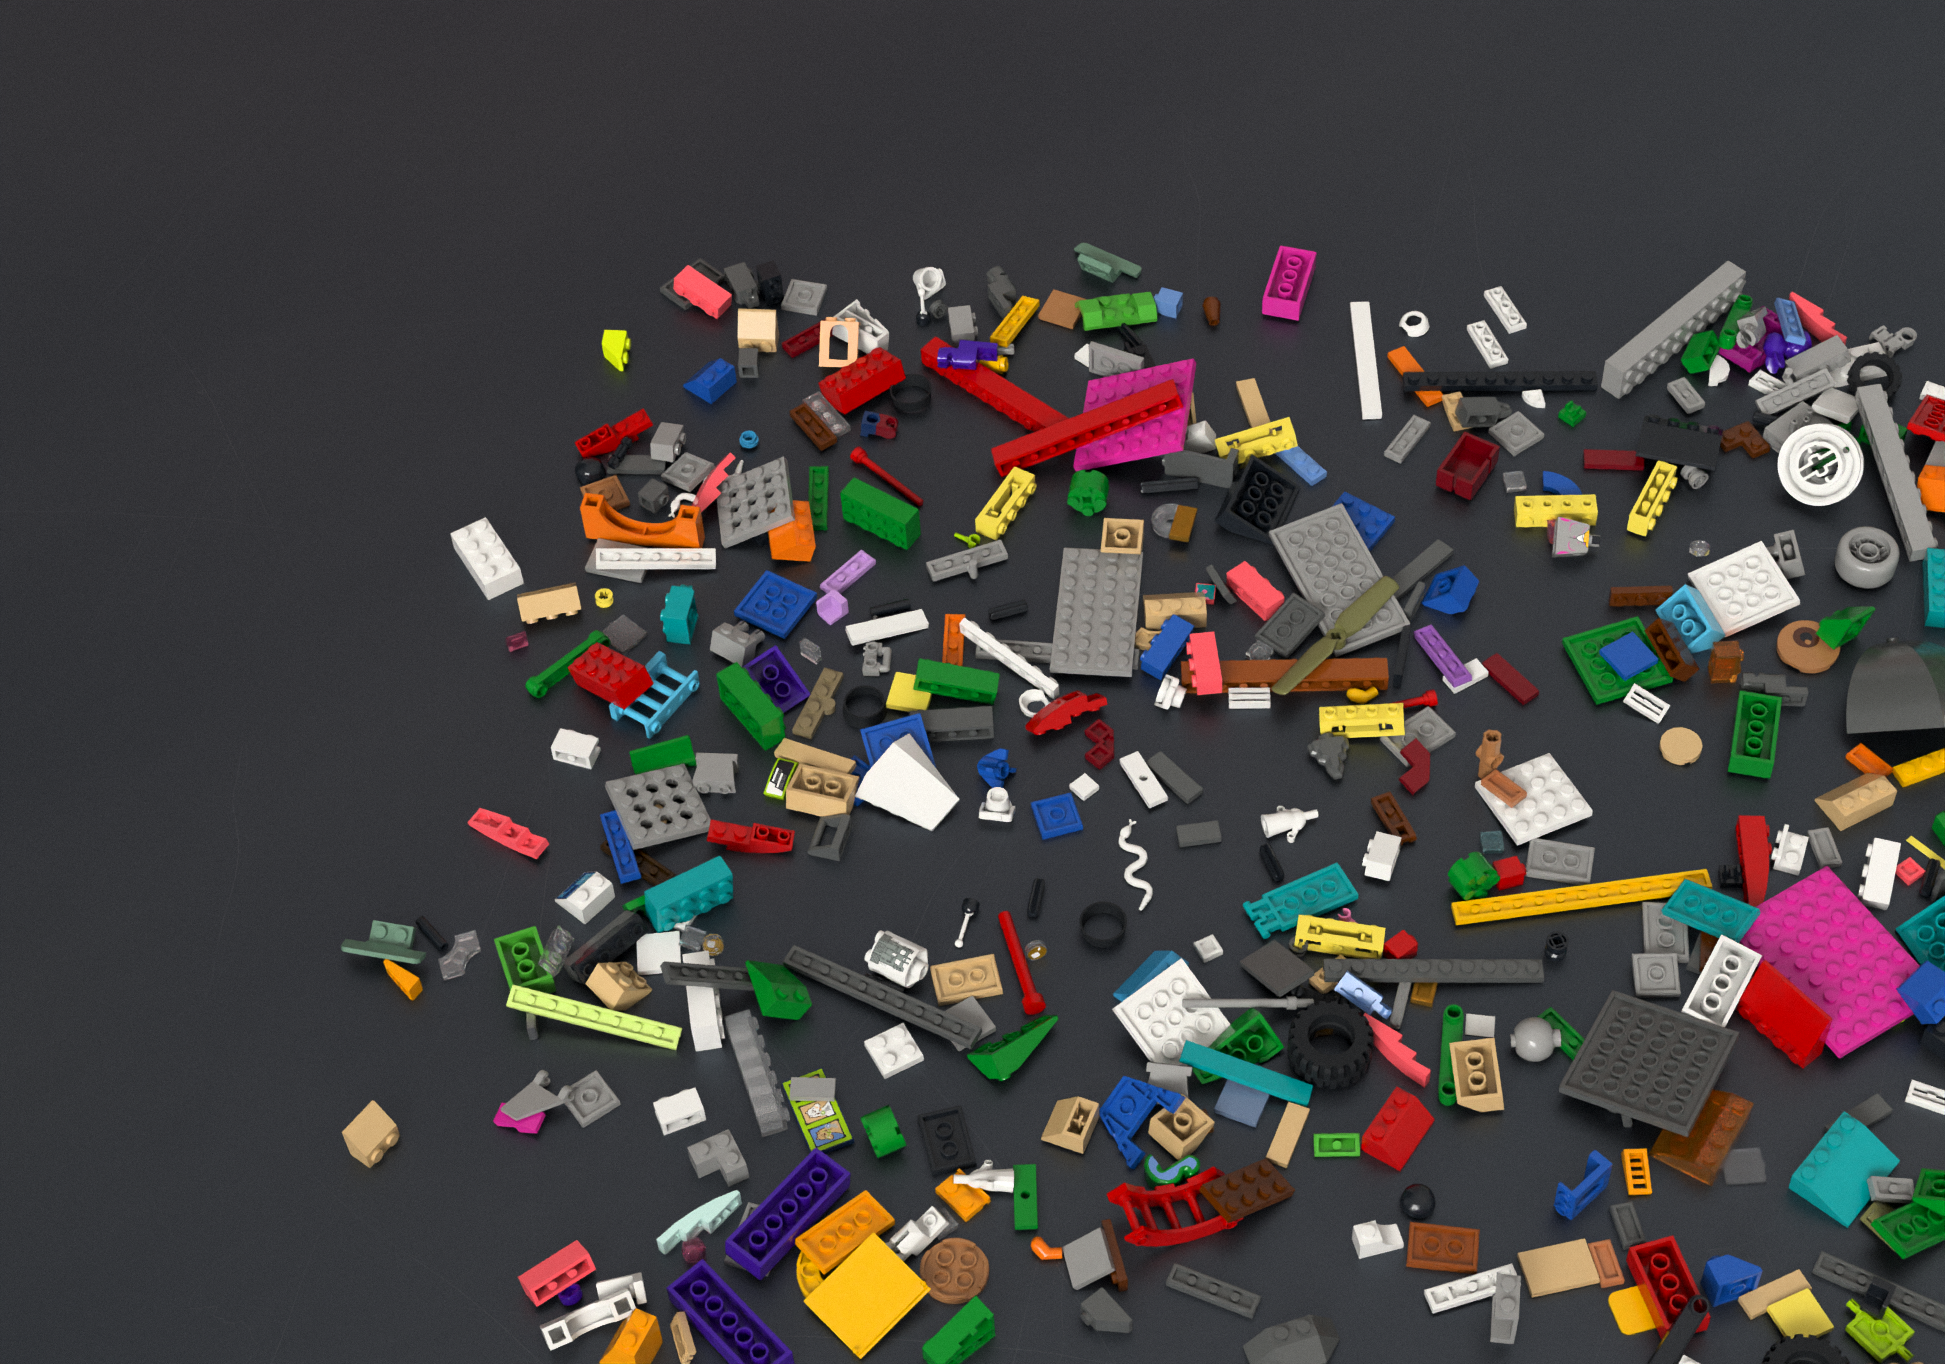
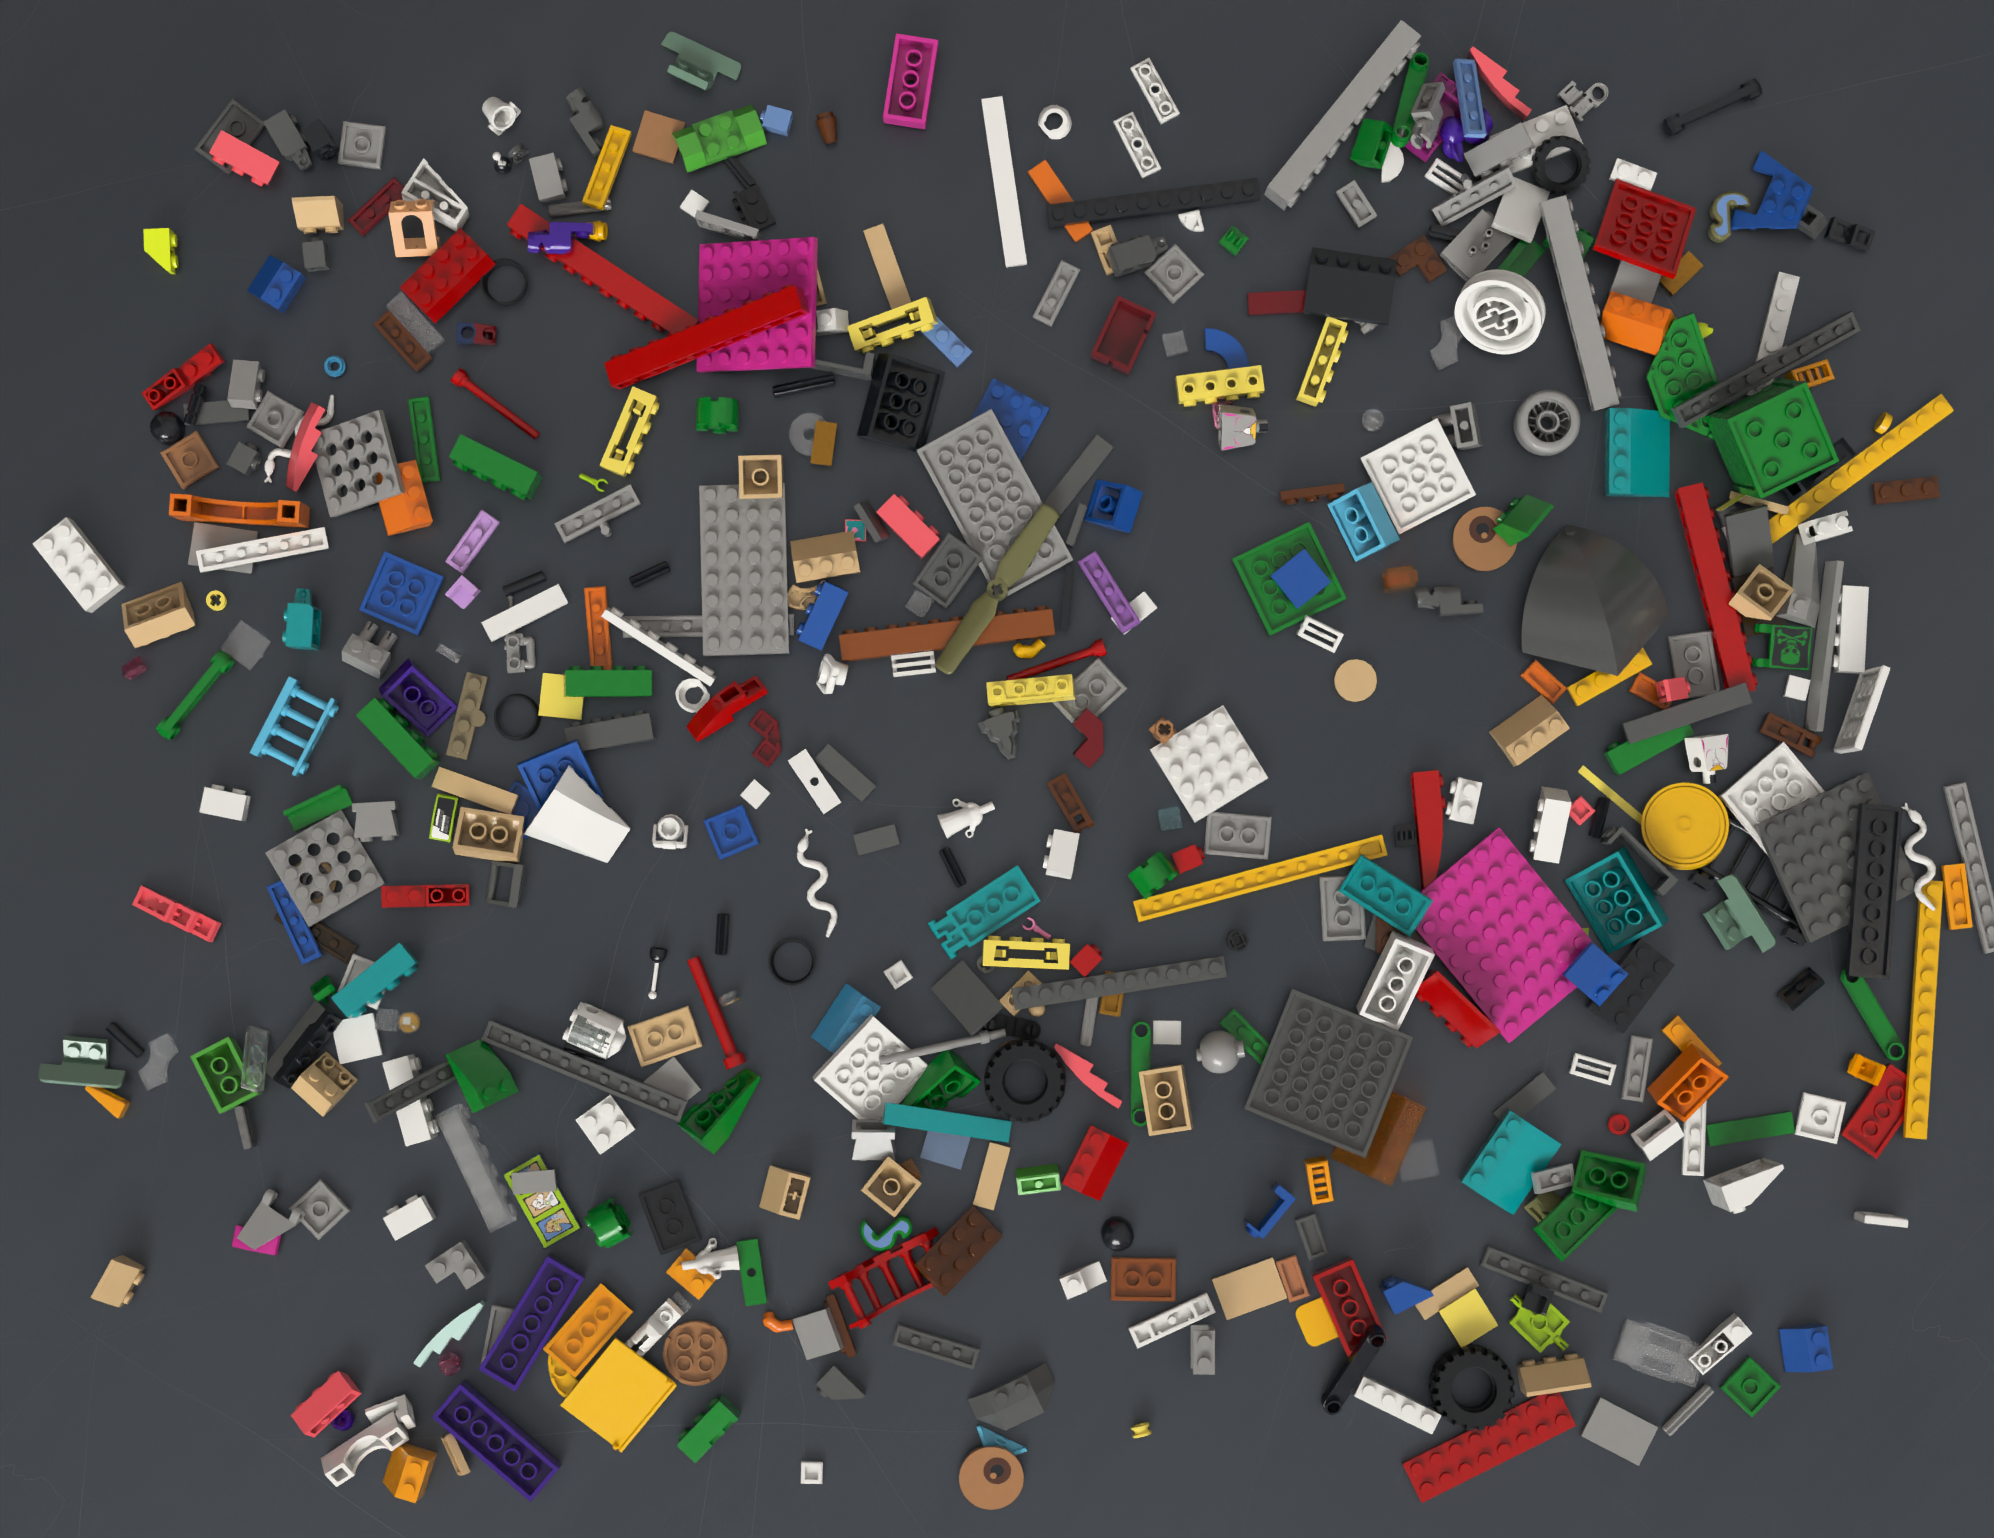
camera: 10 degrees left, 35 degrees up
yellowish green tile [506,985,682,1050] -> none
white slope [555,872,615,924] -> none
red brick [567,642,654,710] -> none
blue brick [977,748,1017,788] -> none
blue wing [1099,1076,1186,1170] -> none
coral brick [1186,632,1222,695] -> none
medium blue plate [1334,970,1392,1019] -> none
nougat tile [1481,769,1527,808] -> none
dark red tile [1482,653,1539,705] -> none
light grey tile [1631,953,1681,998] -> none
reddish brown brick [1644,618,1699,682] -> none
green brick [1727,691,1782,779] -> none
light grey tile [1807,827,1842,869] -> none
none -> clear tile [1430,316,1464,371]

